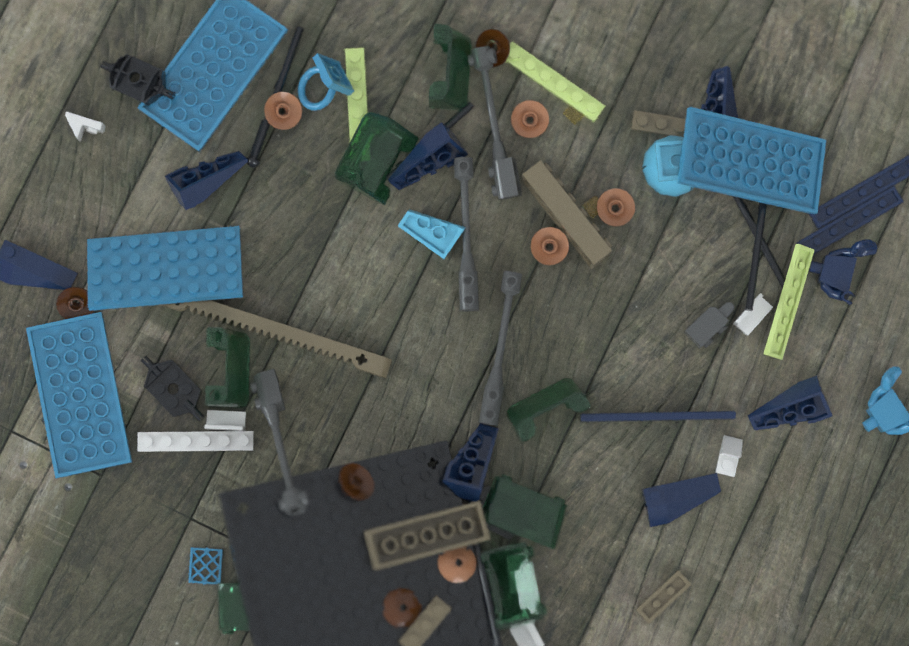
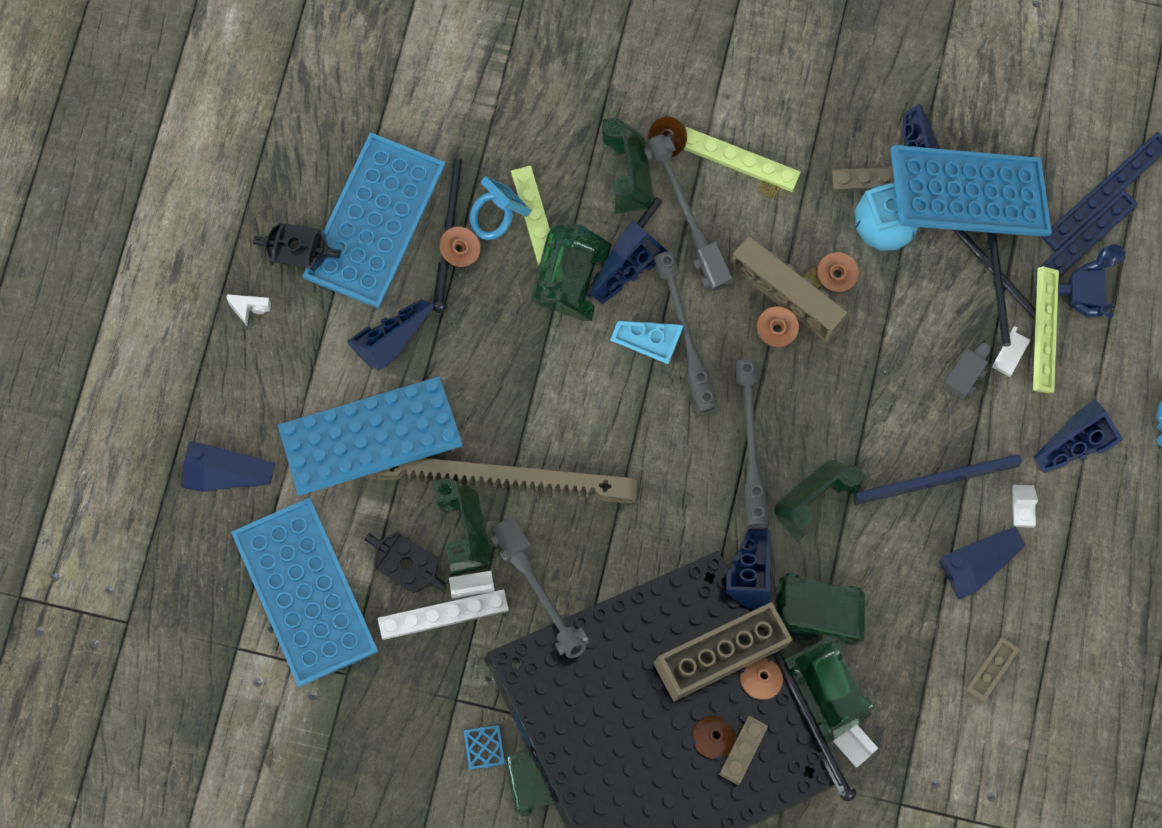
camera: 15 degrees left, 10 degrees down
reddish brown dish [56,287,94,319] -> none
reddish brown dish [339,463,374,500] -> none
nougat dish [511,100,549,138] -> none

